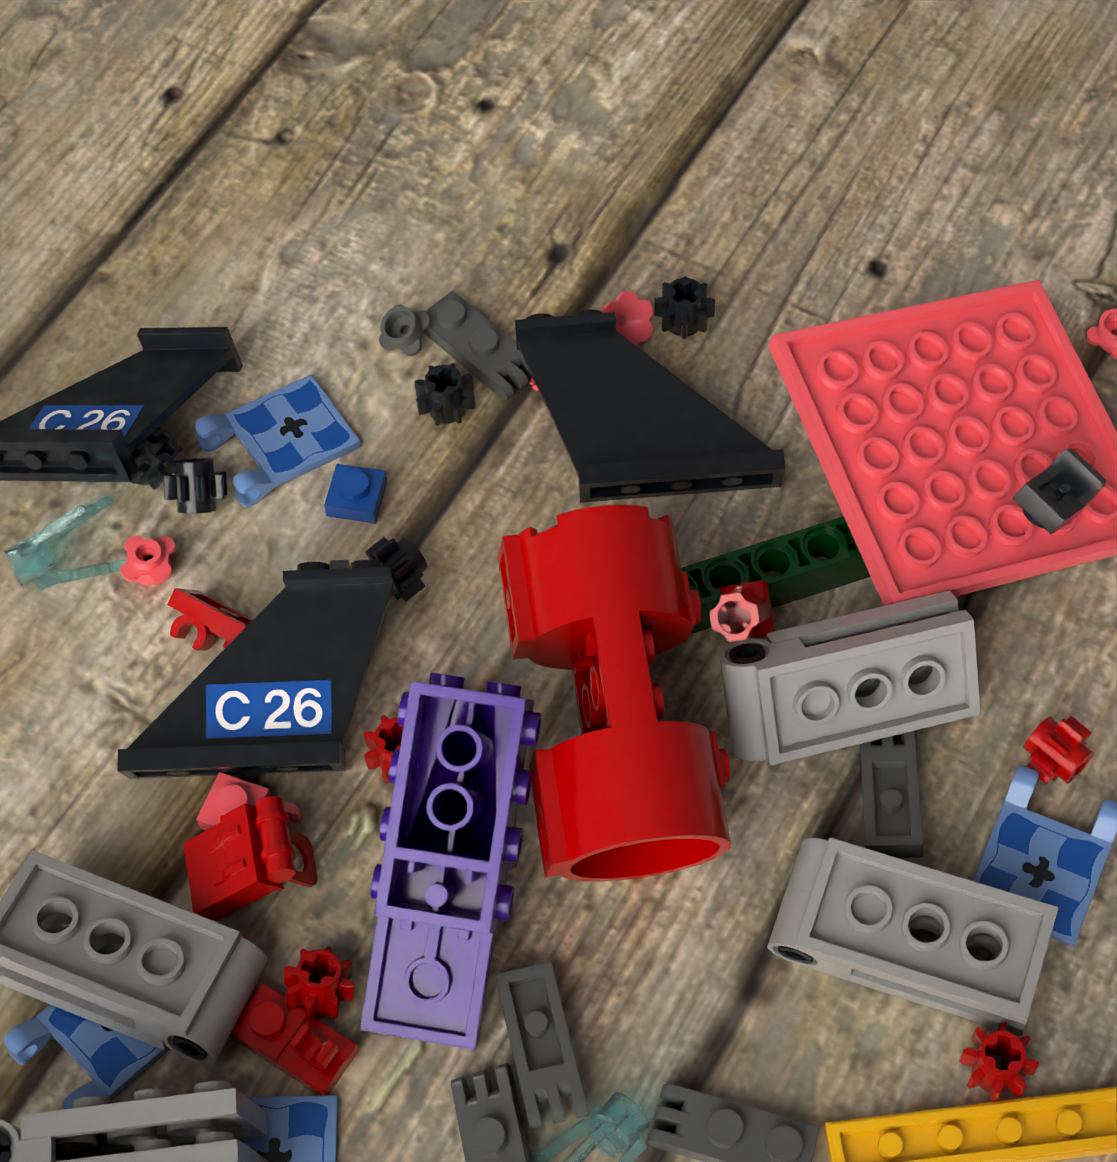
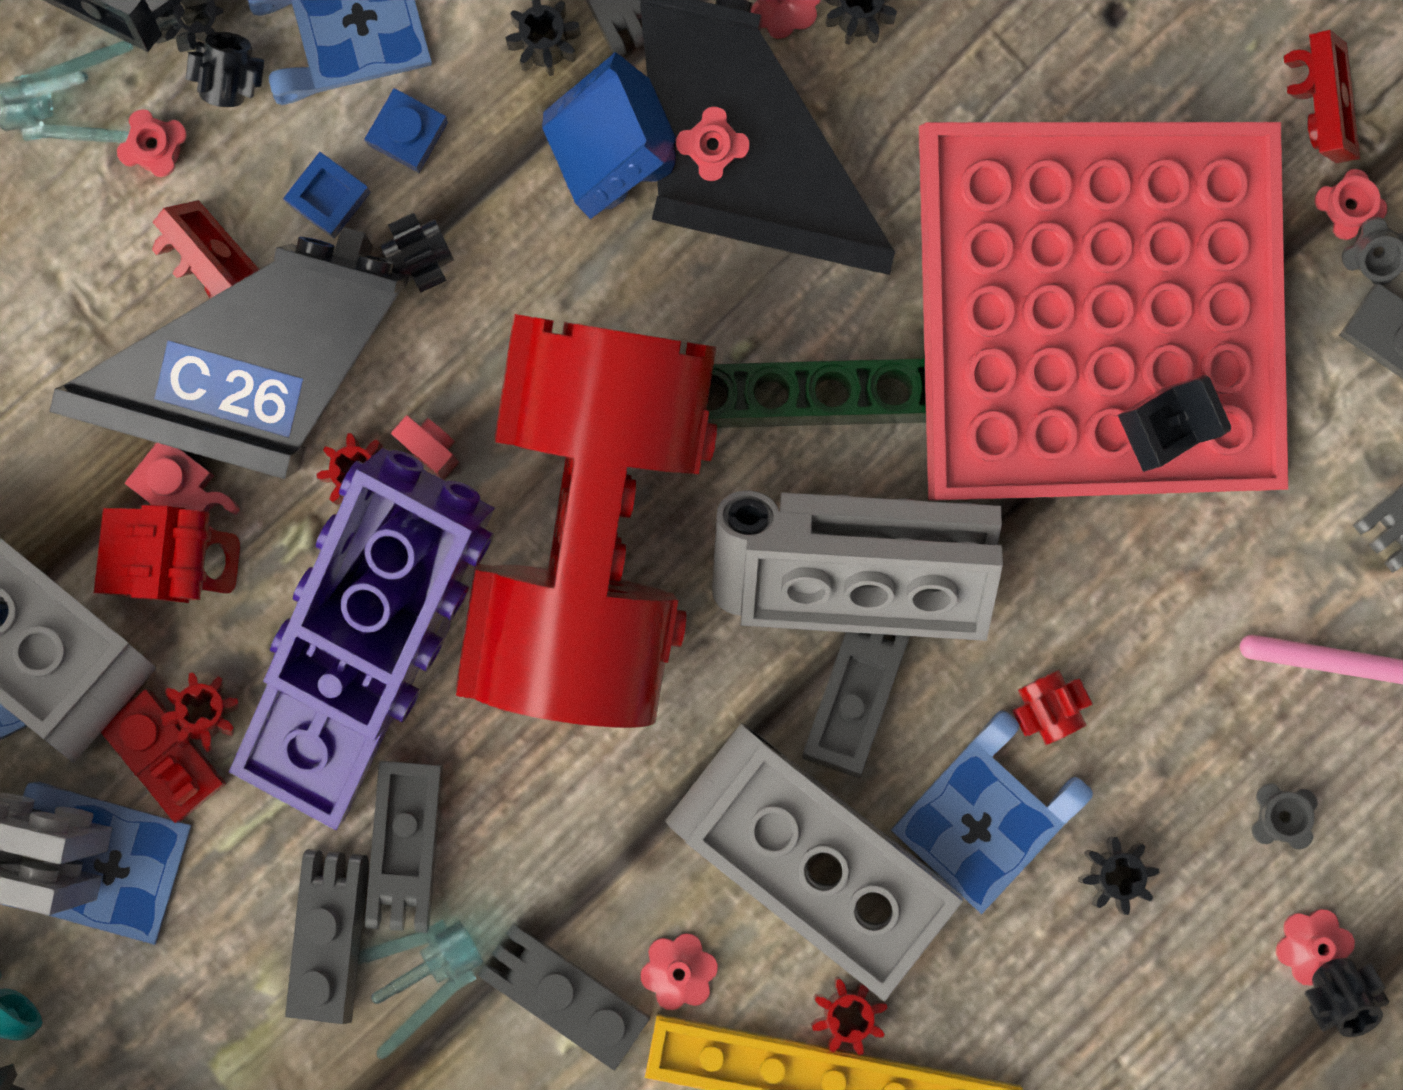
camera: 15 degrees right, 25 degrees up
red piece [709,580,775,642] -> none
none -> blue plate [283,152,371,239]
none -> blue slope [542,52,676,219]
none -> coral plant [641,933,718,1010]
none -> coral plate [676,107,750,181]
none -> red plate [1283,30,1360,164]

